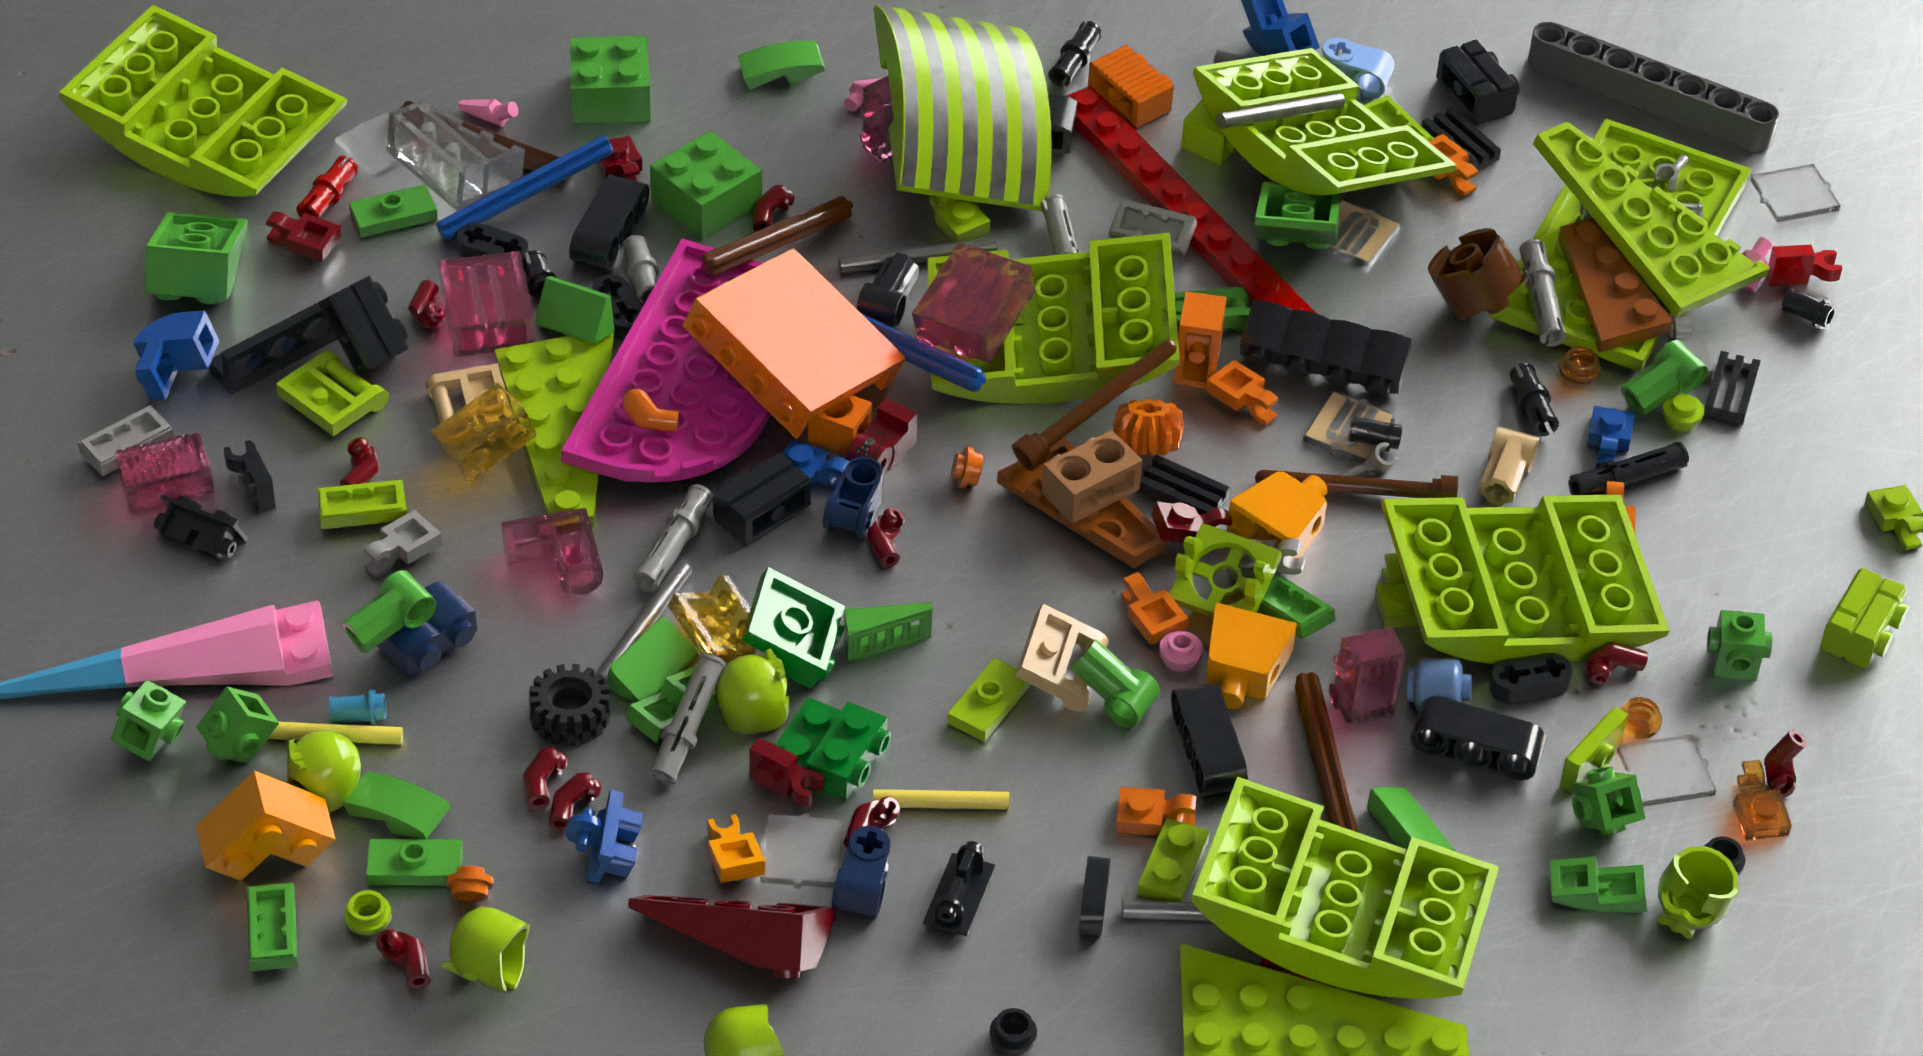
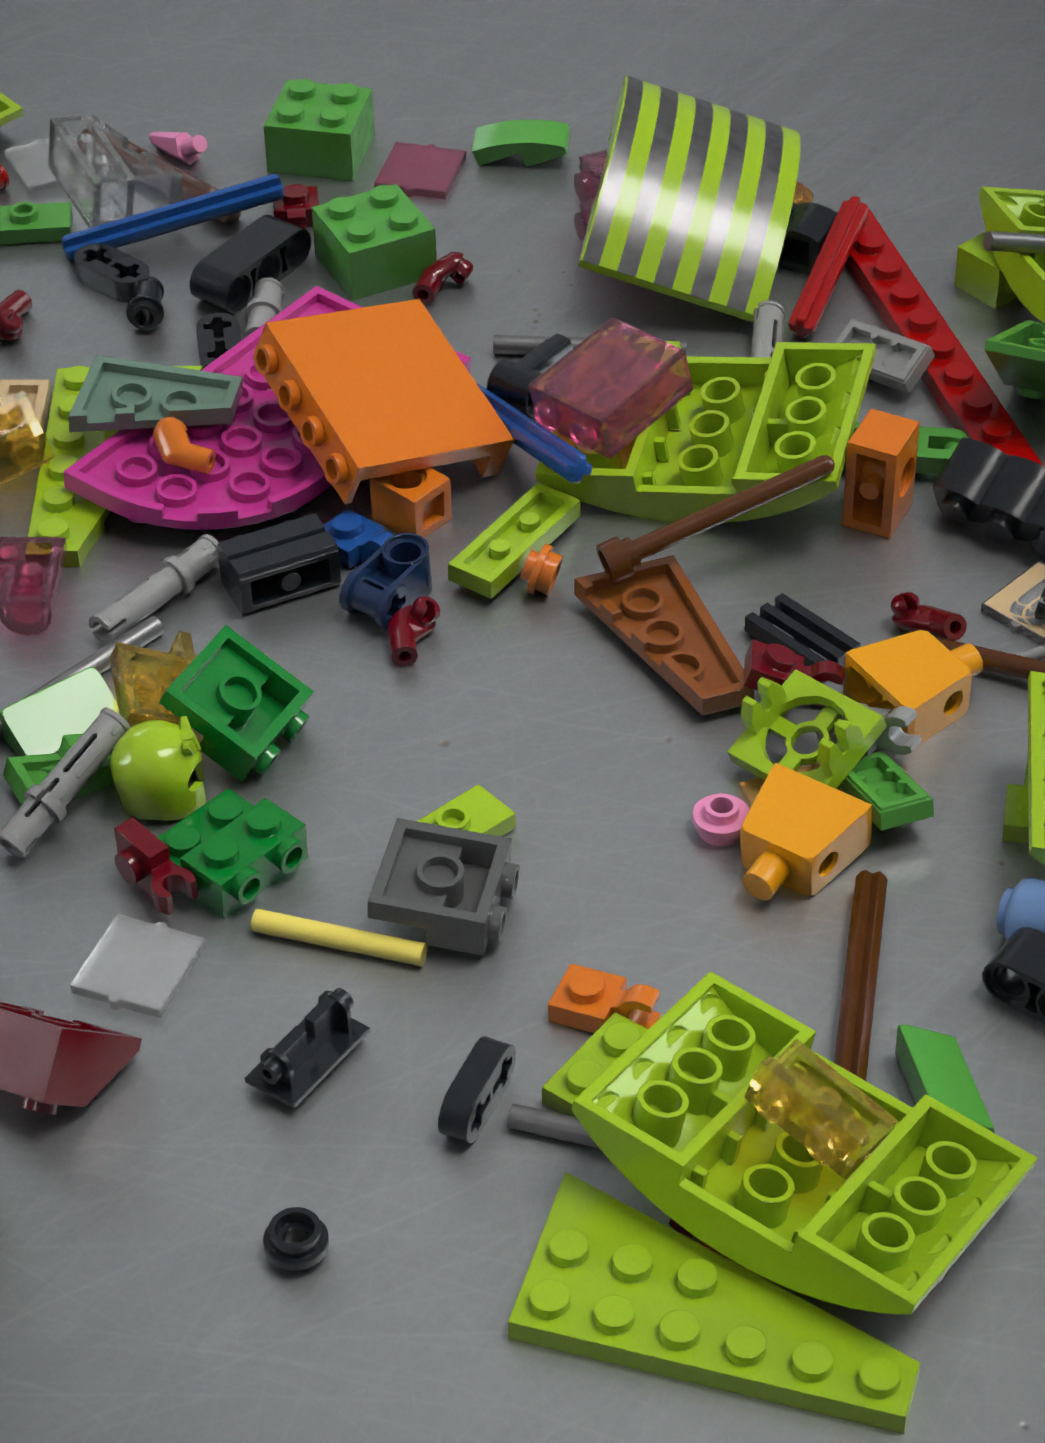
camera: 20 degrees right, 5 degrees down
clear pink brick [439,251,535,357] -> none
bright green slope [535,276,615,343] -> none
reddish brown axle [700,196,853,276] -> none
light orange plate [707,814,766,883] -> none
dark blue piece [831,826,890,918] -> none
dark red arm [843,796,901,848] -> none
bright green slope [844,602,933,661] -> none
dark red leg [845,398,917,475] -> none
lime plate [929,196,991,243] -> none
tan plate [1015,604,1108,712] -> none
medium nougat brick [1042,430,1143,524] -> none
black pin [1048,21,1102,87] -> none
bright green piece [1070,639,1160,728] -> none
orange brick [1088,44,1174,128] -> none
orange gear [1113,398,1184,457] -> none
orange plate [1121,572,1189,645] -> none
black beam [1171,683,1248,796] -> none
orange plate [1206,360,1278,425] -> none
clear pink brick [1329,627,1405,724] -> none
none -> sand green wing [68,355,243,432]
none -> dark grey plate [368,818,520,956]
none -> clear pink piece [374,142,467,200]
none -> lime plate [448,483,580,599]
none -> clear yellow bracket [744,1039,898,1180]
none -> red axle [788,196,869,338]
none -> dark red arm [890,592,967,641]

